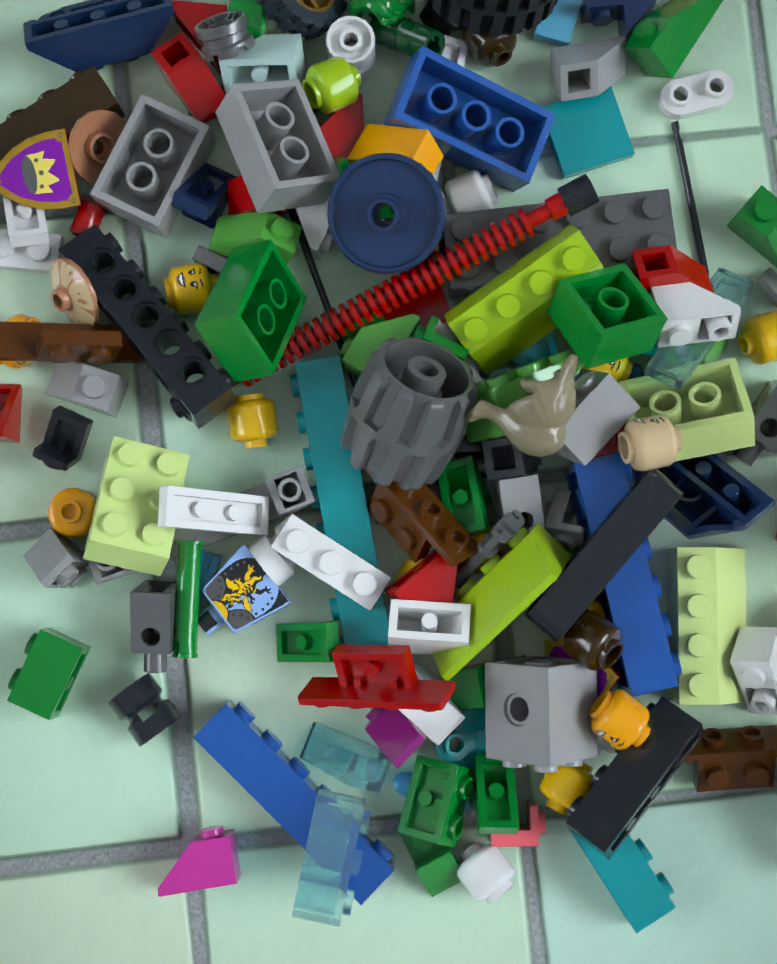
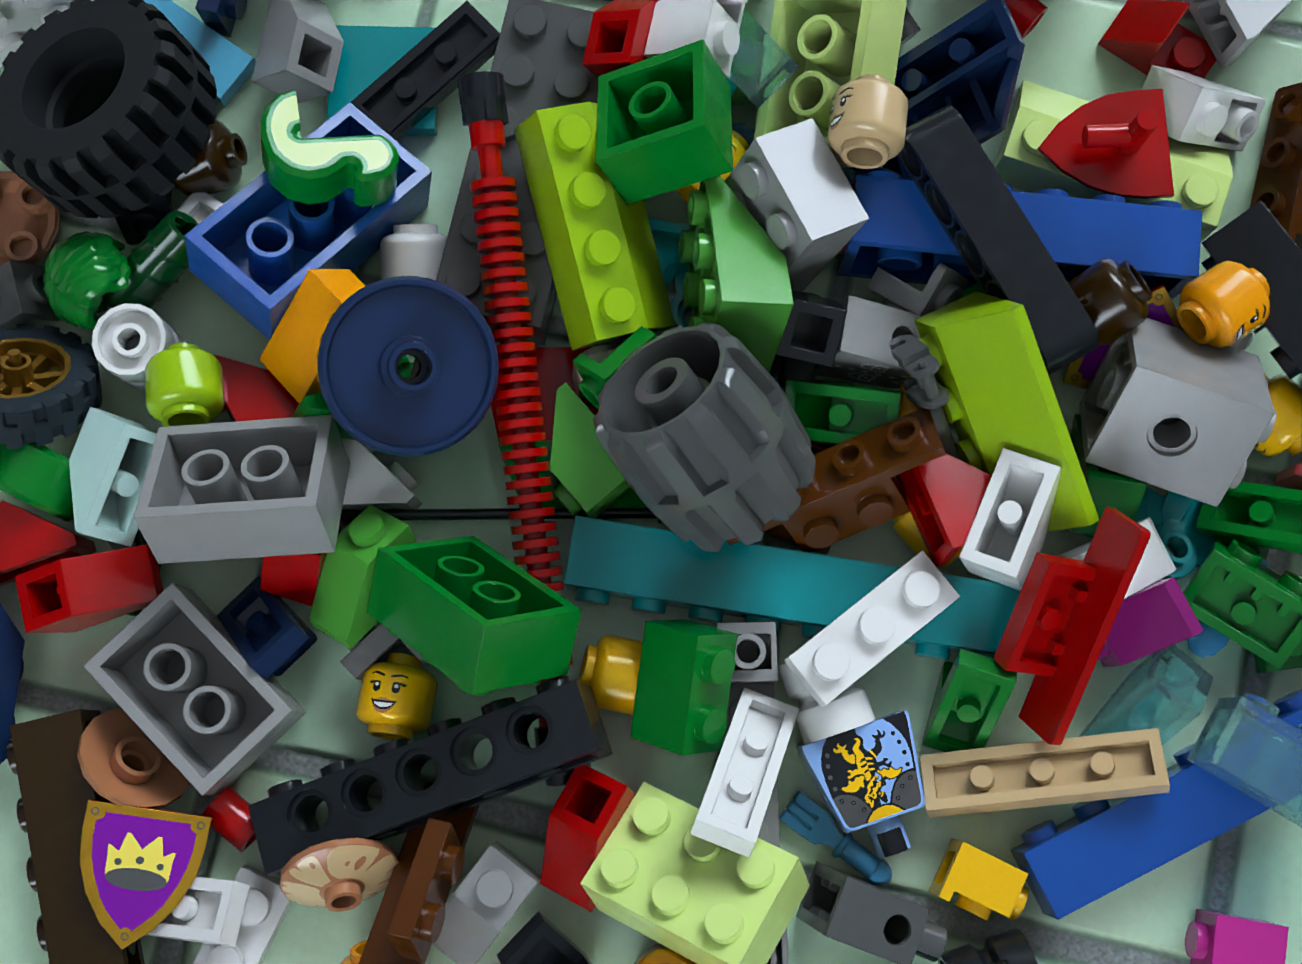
camera: 75 degrees left, 5 degrees down
green pin [172,540,206,658] -> none
flat silver wheel [194,10,255,61] -> none
dark tan piece [468,354,578,457] -> none
none -> green animal [261,90,399,207]
none -> black tile [350,1,500,141]
none -> red slope [540,765,636,913]
none -> green brick [630,619,738,756]
none -> tan plate [920,728,1170,818]
none -> yellow brick [928,839,1029,921]
none -> red shield [1037,89,1174,199]

